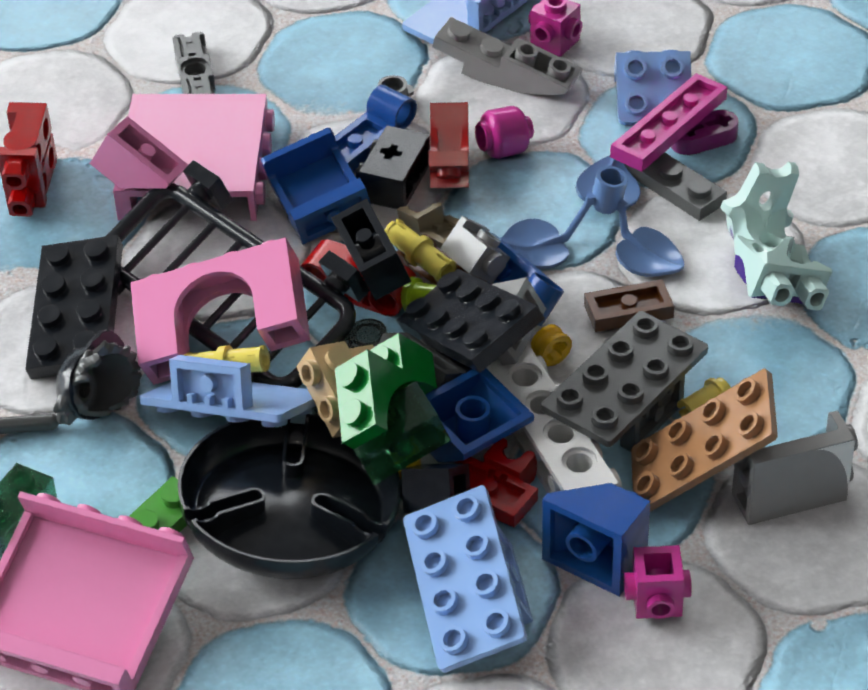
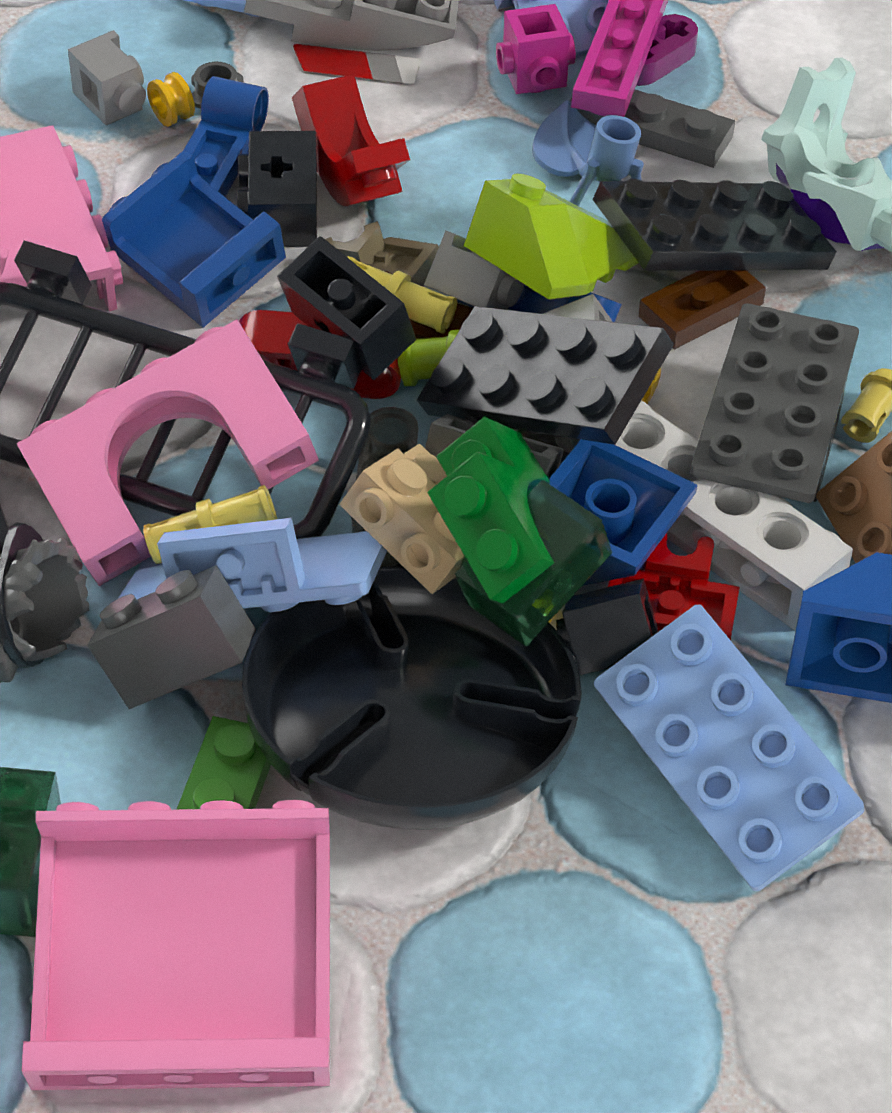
camera: 25 degrees left, 5 degrees up
dark pink head [475,106,534,159] -> none
none -> light grey brick [68,30,146,125]
none -> dark grey brick [87,565,256,709]
none -> yellow bush [147,72,195,127]
none -> sticker [293,44,421,84]
none -> lime wedge [464,173,638,299]
none -> dark pink brick [496,4,576,95]
none -> black plate [592,179,837,271]

